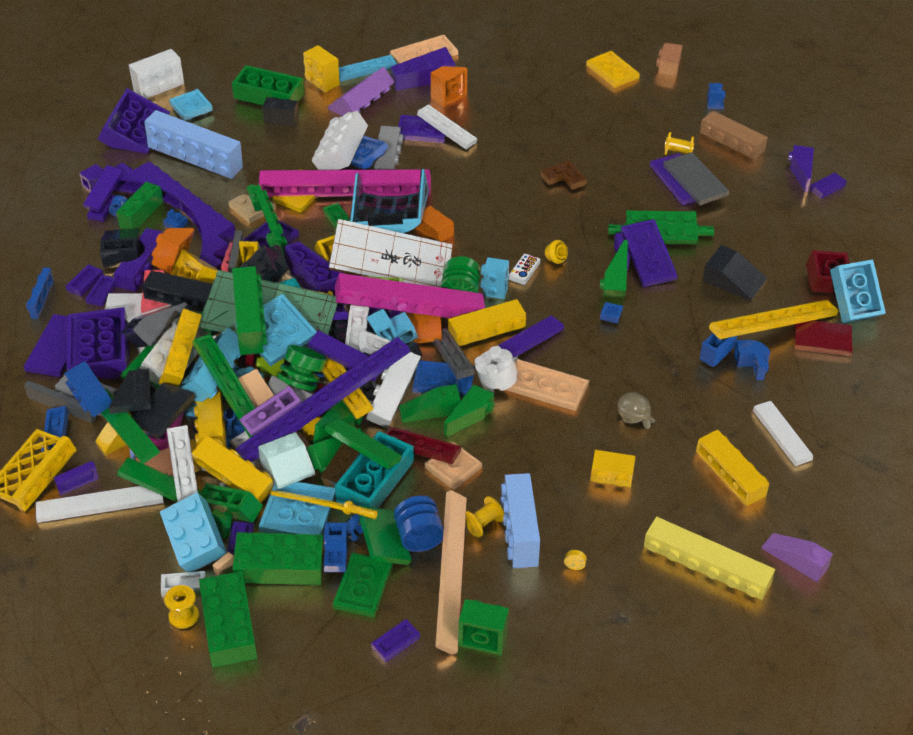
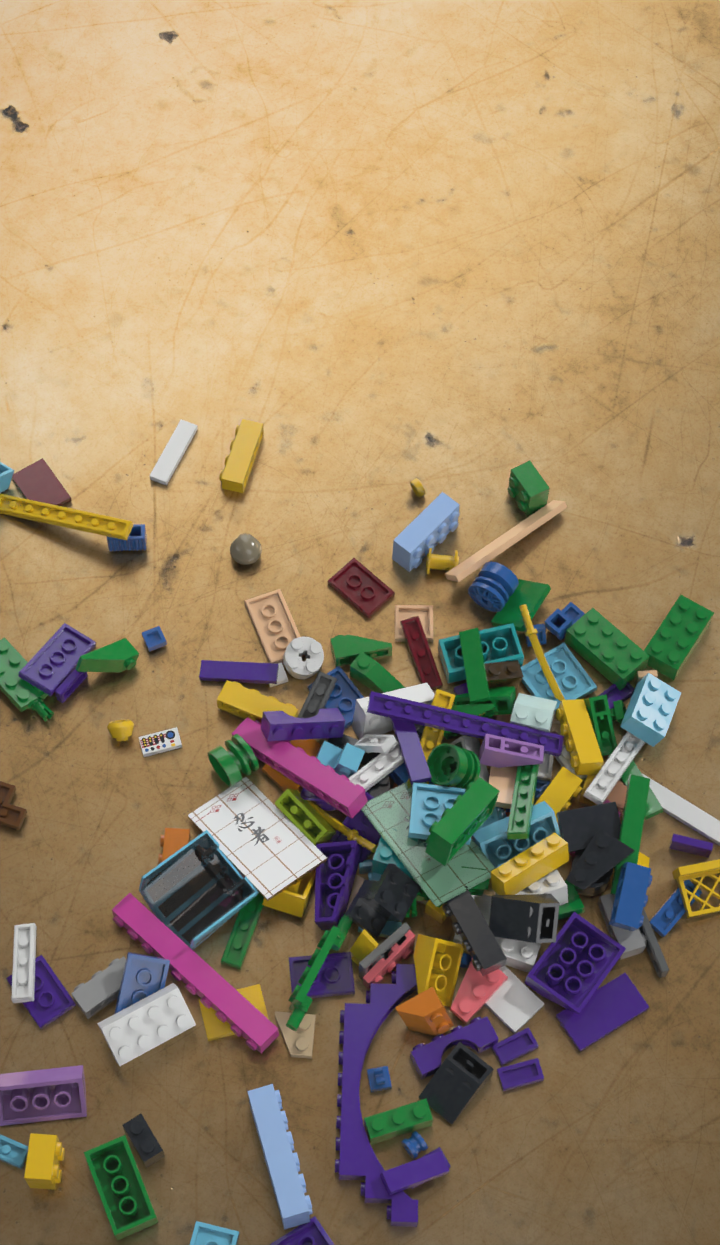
camera: 135 degrees left, 15 degrees up
blue plate [26,267,54,319] -> none
white tile [161,571,206,597] -> none
yellow hose [164,585,199,629] -> none
green tile [332,552,393,618] -> none
dark purple tile [371,619,420,663] -> none
medium azure brick [481,257,509,299] -> none
yellow brick [590,450,636,487] -> none
light yellow brick [644,516,775,600] -> none
black slope [702,245,767,302] -> none
blue brick [734,340,770,380] -> none
medium lavender slope [762,533,833,582] -> none
none -> dark purple arch [260,708,346,741]
none -> dark red tile [328,558,395,619]

